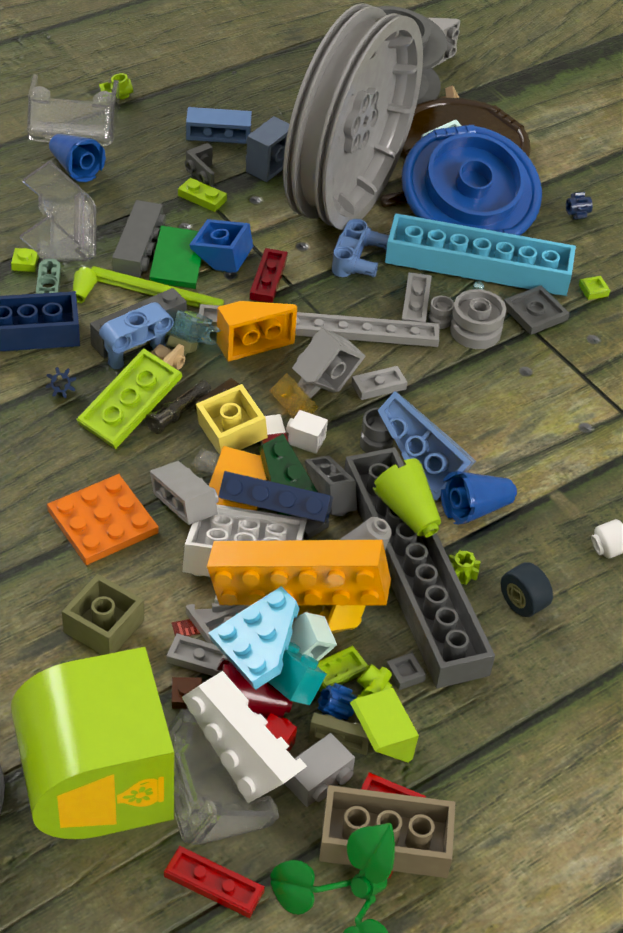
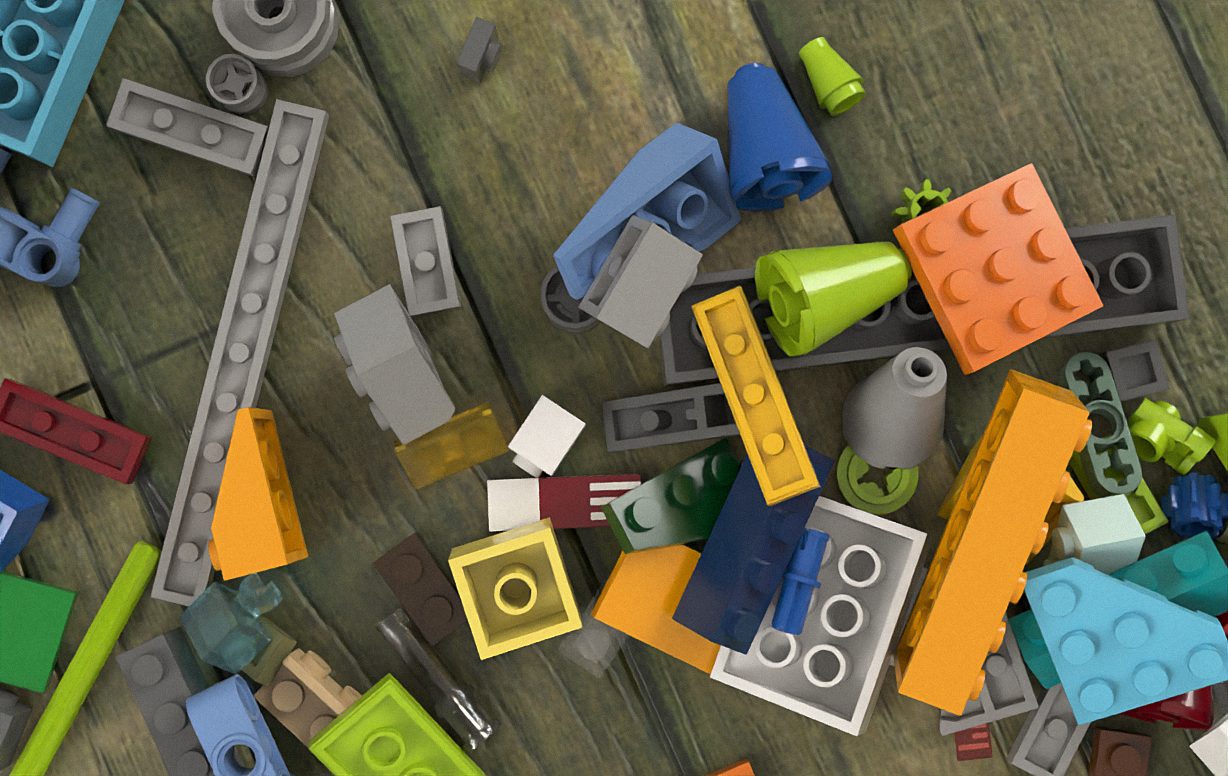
camera: 75 degrees left, 40 degrees up
light grey brick [150,461,219,525] -> none
black wheel [500,562,553,617] -> none
none -> dark grey plate [457,17,503,84]
none -> light grey brick [578,215,703,348]
none -> yellow tile [691,285,821,506]
none -> blue axle [772,528,830,635]
none -> lime cone [799,37,866,116]
none -> orange plate [893,163,1104,375]
none -> sand green beam [1058,352,1142,498]

